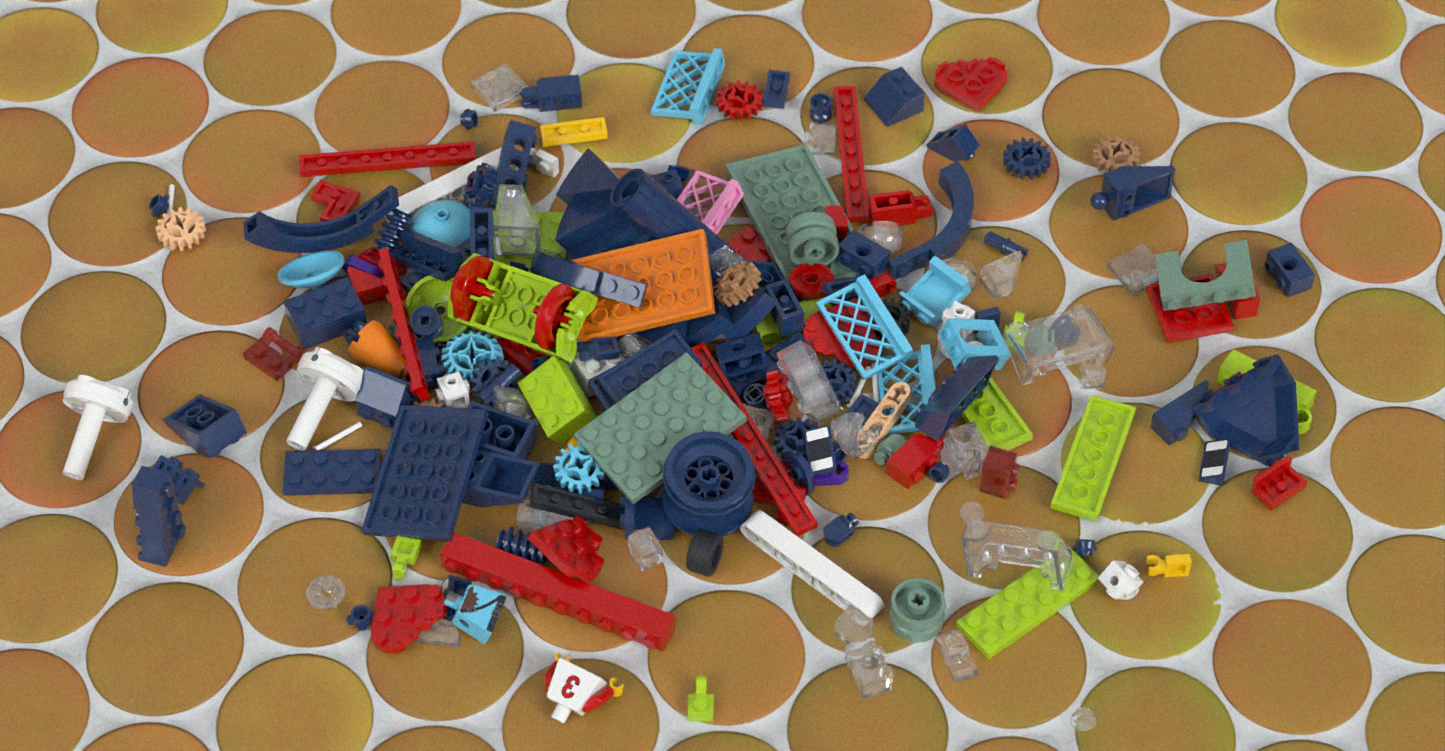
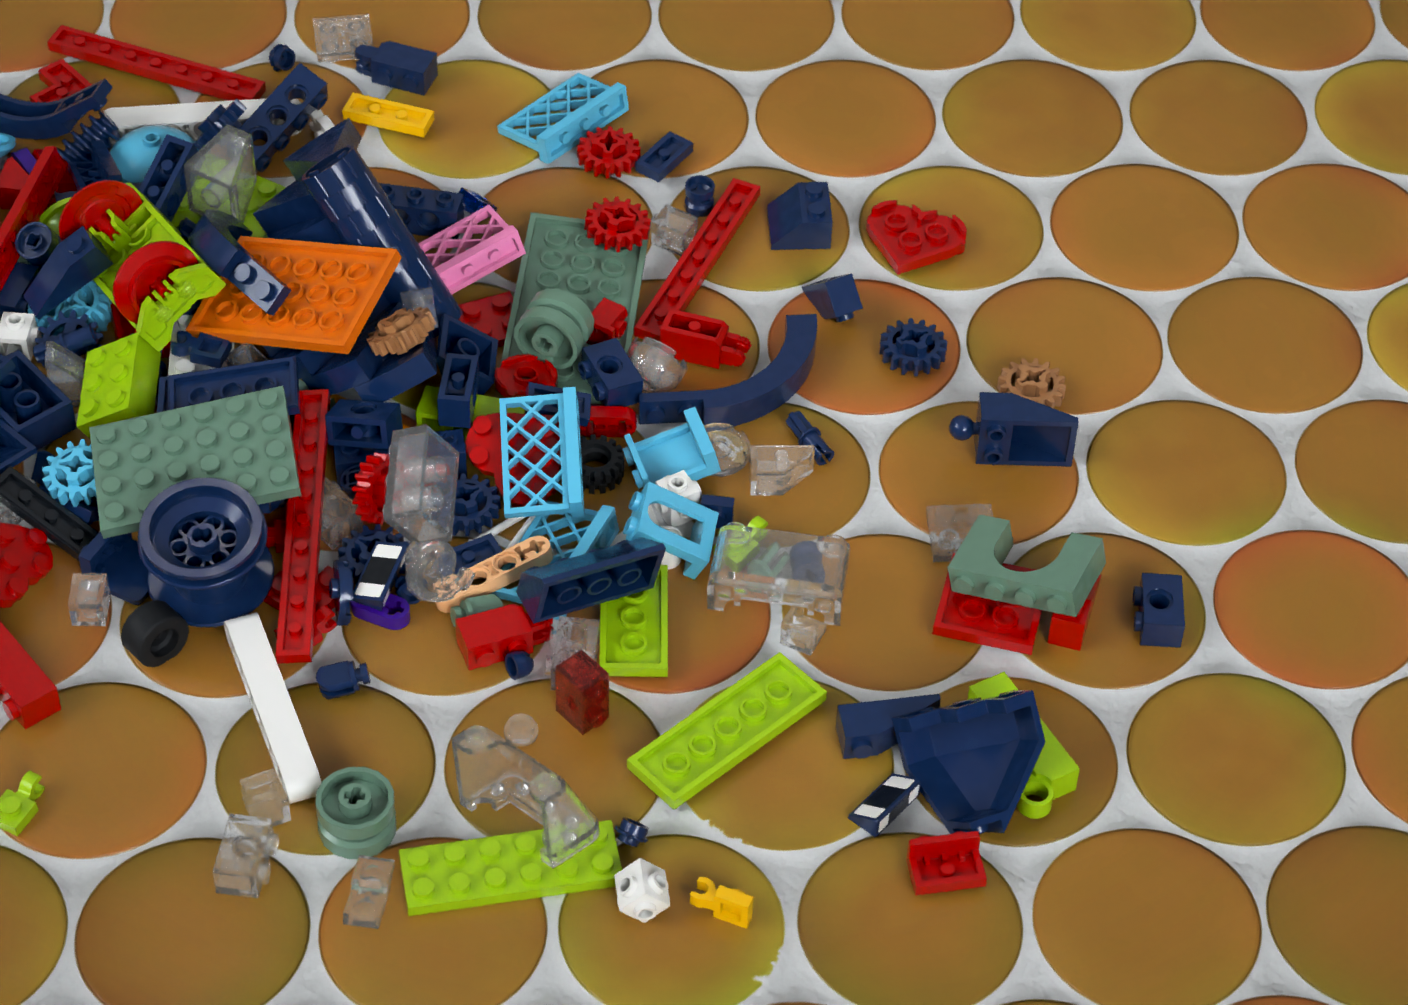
camera: 25 degrees right, 5 degrees down
none -> dark blue slope [23,226,114,319]
none -> red gear [584,197,651,252]

